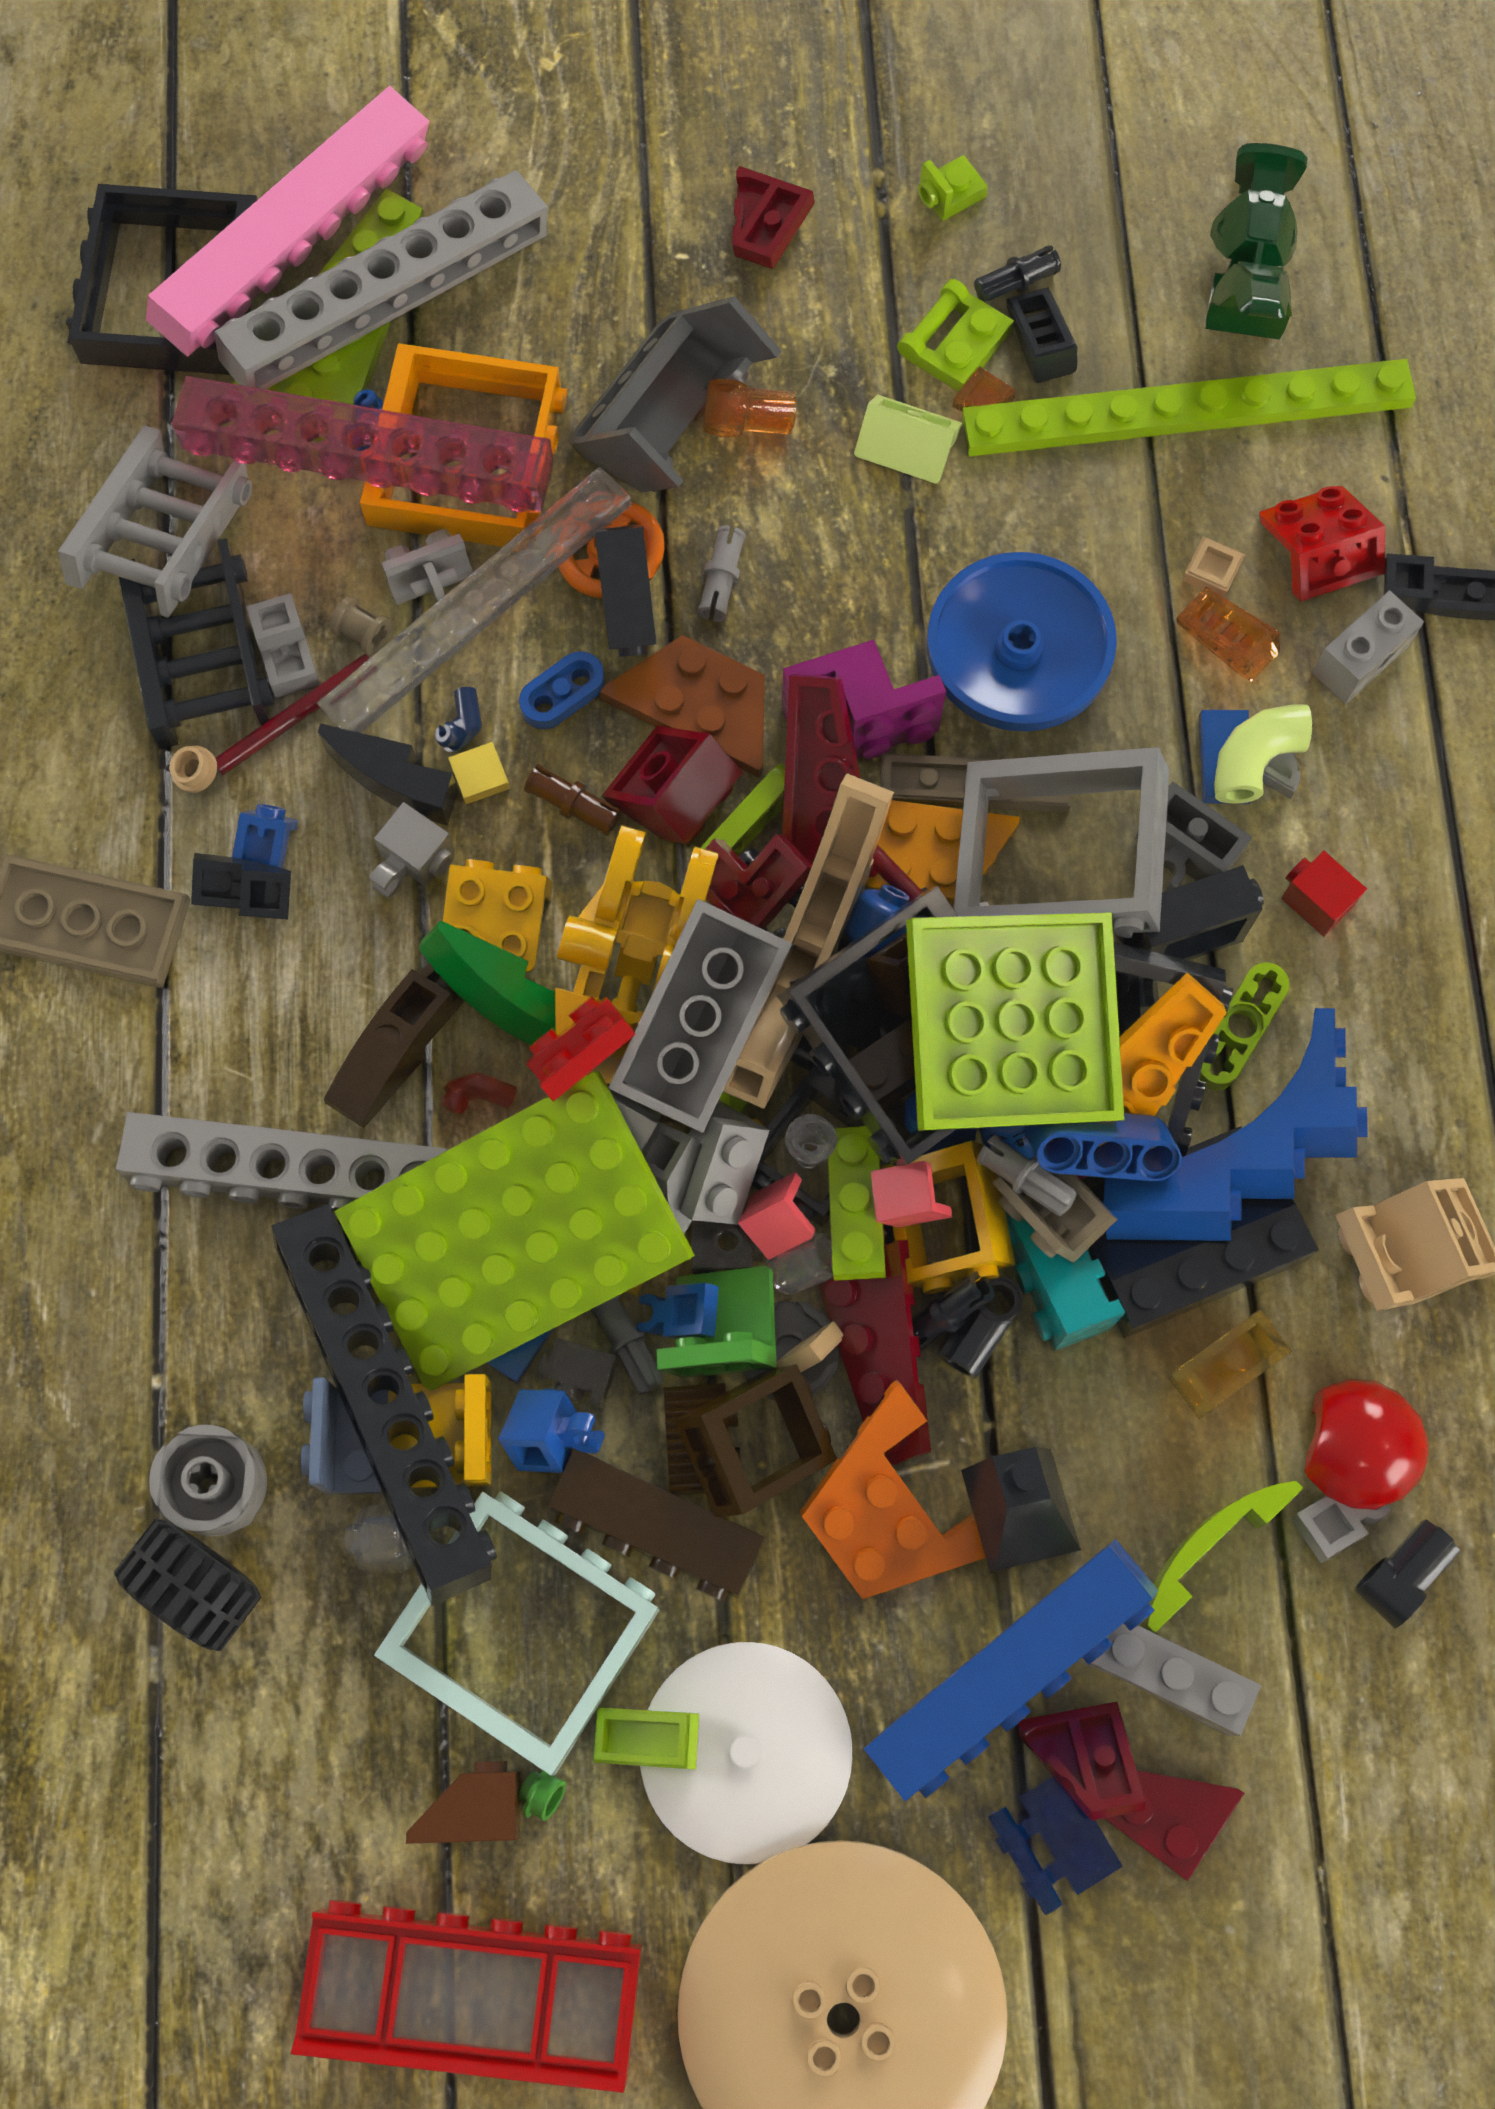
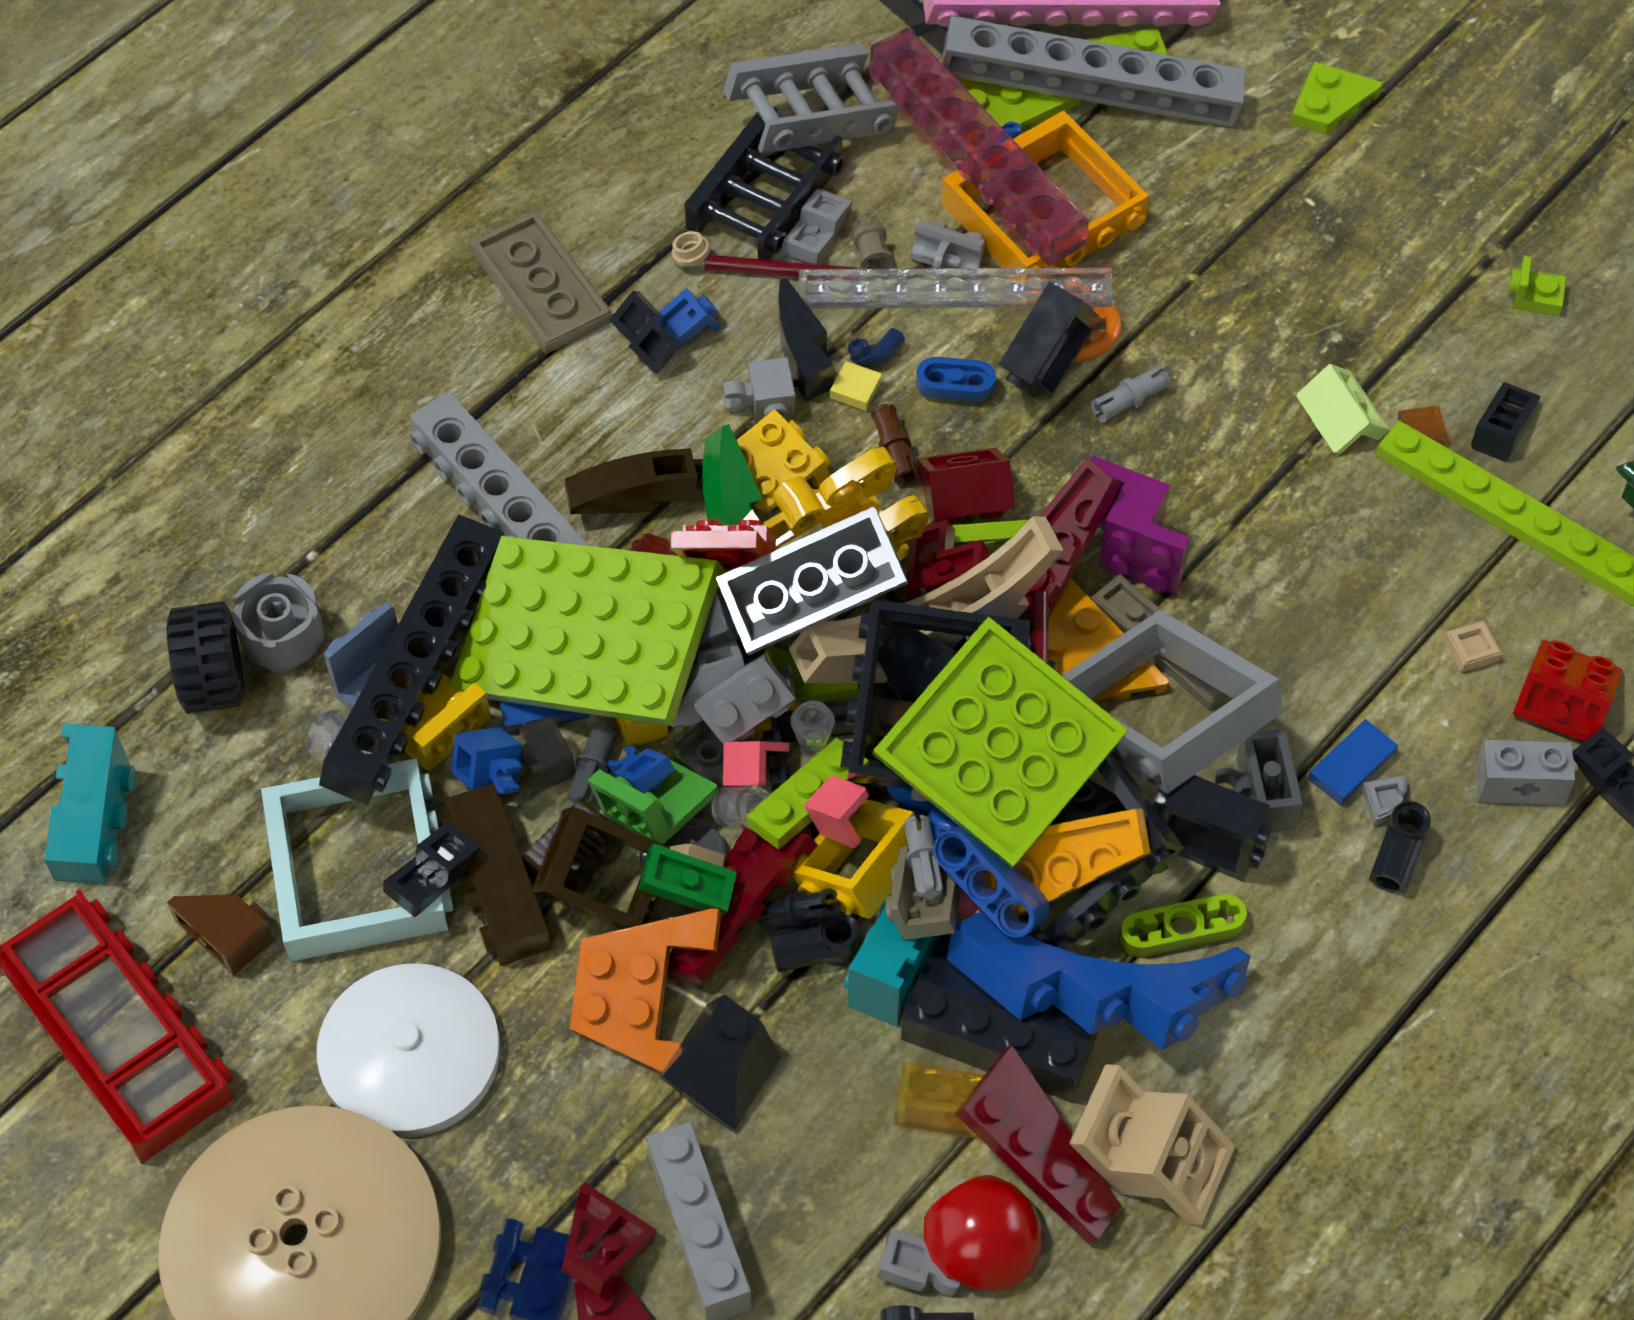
camera: 45 degrees right, 15 degrees down
bright green plate [519,1771,566,1821] -> none
dark grey windscreen [569,296,781,493] -> none
lime tile [593,1708,699,1770] -> none
dark orange wing [600,635,765,778] -> none
clear orange piece [703,378,796,437] -> none
dark red wing [732,166,815,269] -> none
blue brick [864,1539,1158,1802] -> none
lime plate [897,279,1014,394] -> none
blue dish [927,552,1117,731] -> none
black axle [974,245,1061,302] -> none
lime slope [1140,1481,1303,1633] -> none
clear orange slope [1176,587,1280,682] -> none
yellowish green cylinder [1214,704,1312,804] -> none
red brick [1281,850,1367,937] -> none
none -> teal wedge [44,723,136,884]
none -> black slope [383,822,480,918]
none -> green plate [639,844,737,918]
none -> dark red wing [954,1045,1121,1244]
none -> lime wing [1290,62,1383,135]
none -> black piece [1369,801,1431,894]

